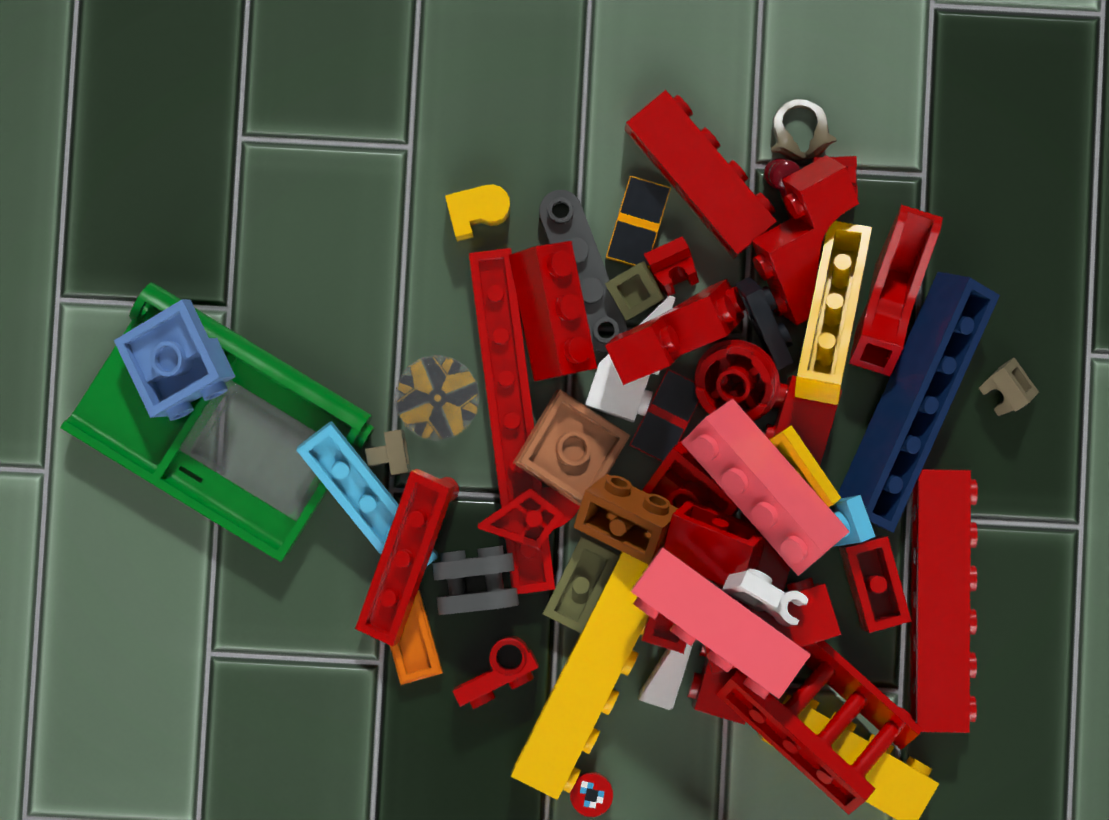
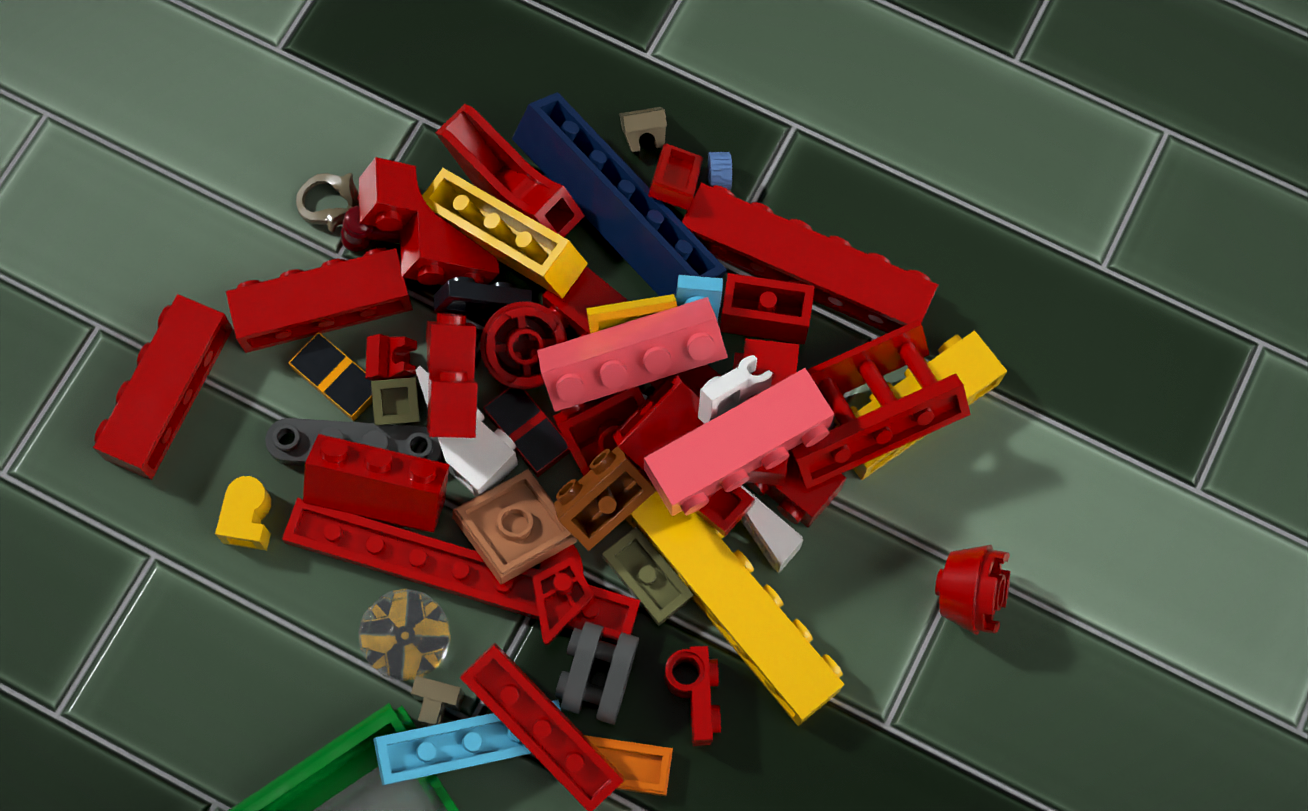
camera: 70 degrees left, 15 degrees down
red tile [570,772,613,817] -> none
none -> red brick [93,294,233,480]
none -> red tile [648,143,703,210]
none -> medium blue axle [707,152,732,189]

